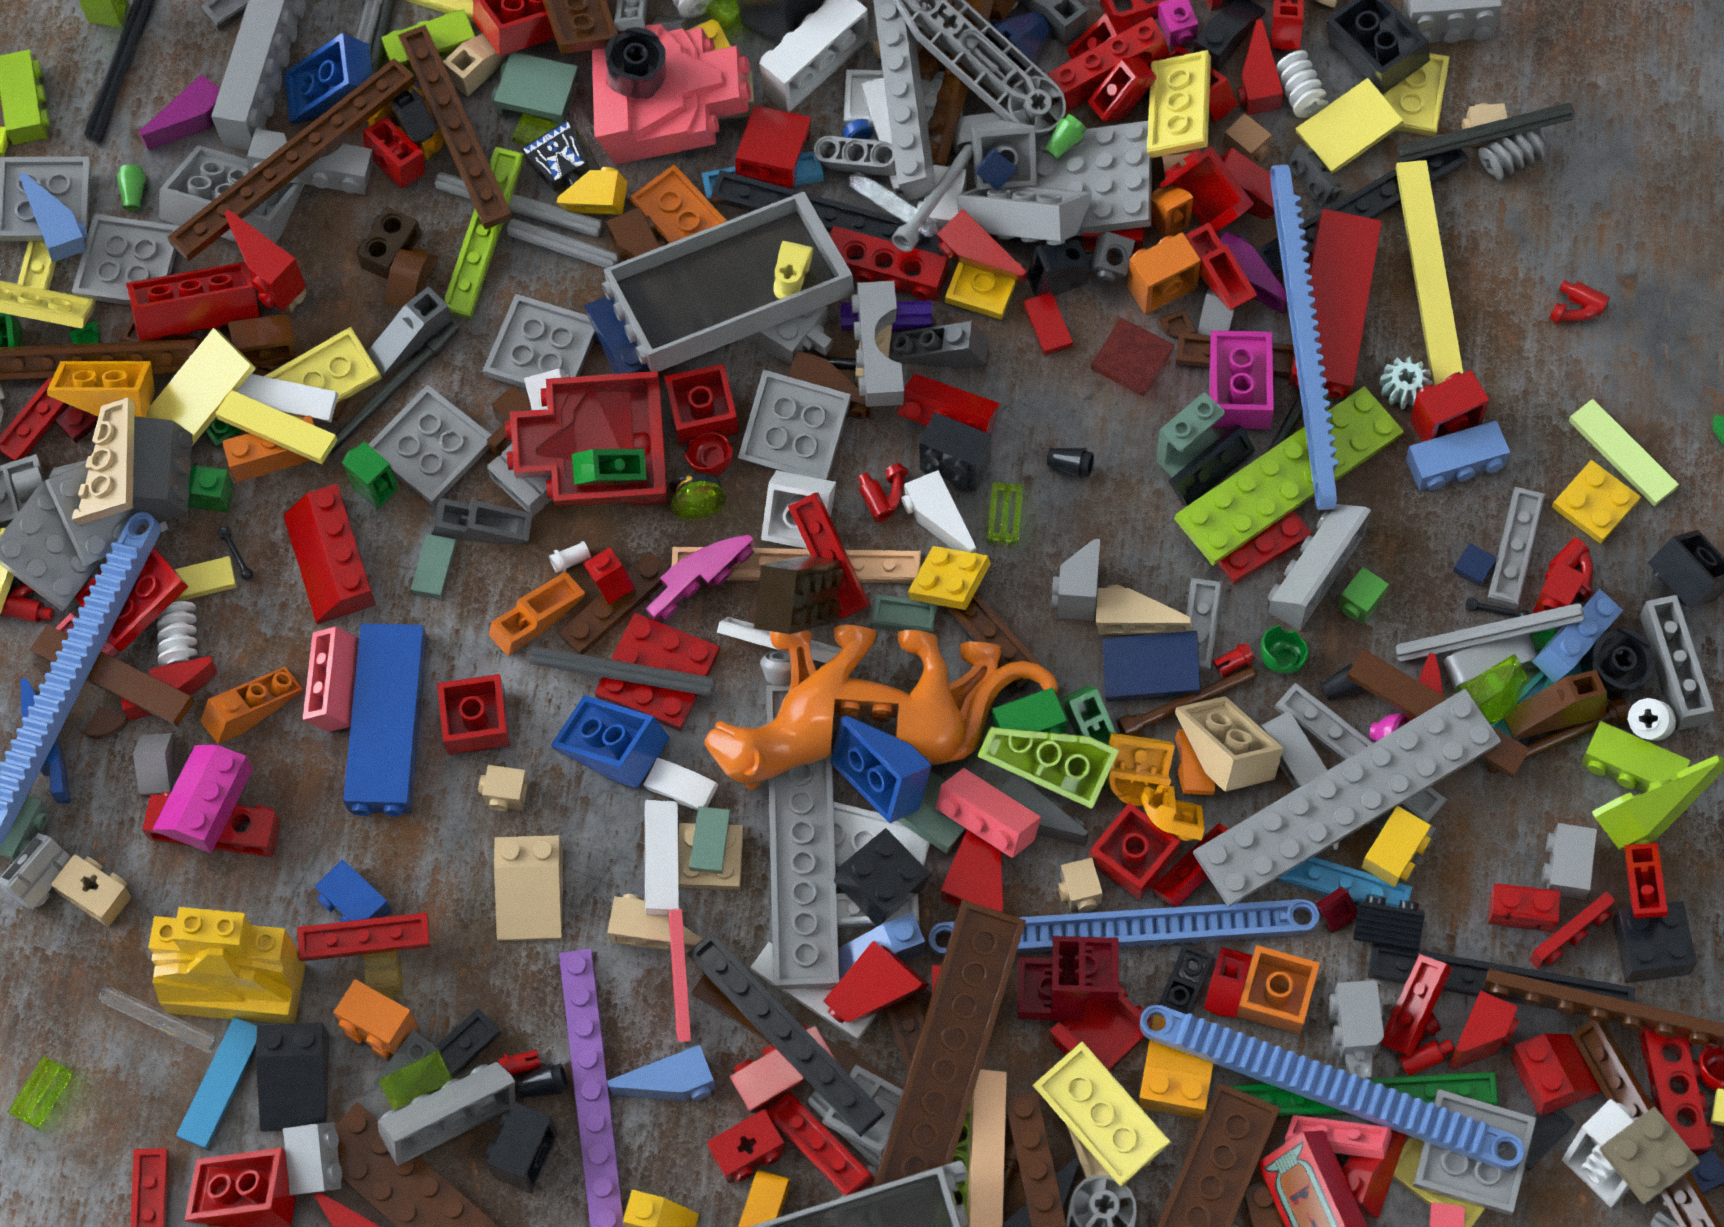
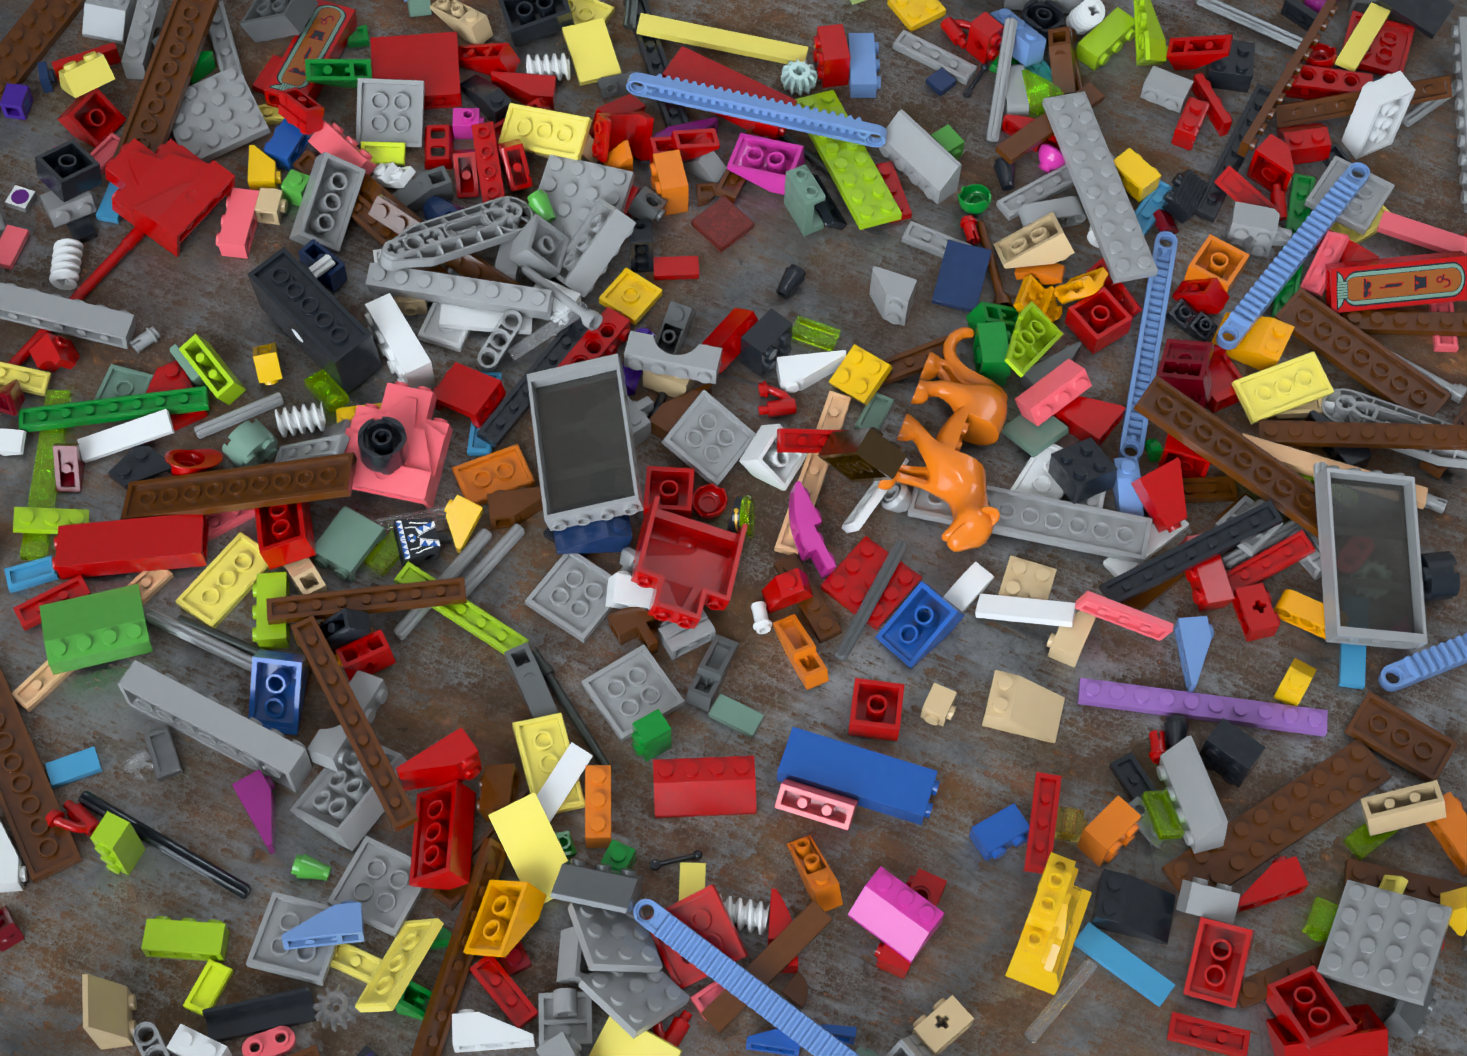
camera: 80 degrees left, 5 degrees down
tan wing [71,398,135,525] -> none
light grey slope [133,733,174,796] -> none
light yellow tile [215,390,338,464] -> none
dark brown brick [357,206,422,280] -> none
reddish brown brick [385,248,438,308] -> none
green brick [572,449,647,485] -> none
sand green tile [689,806,731,874] -> none
light yellow piece [773,241,813,299] -> none
blue slope [830,715,932,823] -> none
blue tile [842,118,873,140] -> none
red slope [937,209,1027,283] -> none
dark blue tile [974,147,1017,191] -> none
tan brick [1058,857,1103,912] -> none
tan slope [1096,585,1194,635] -> none
medium nougat brick [1223,113,1271,163] -> none
dark tan plate [1599,1106,1700,1205] -> none

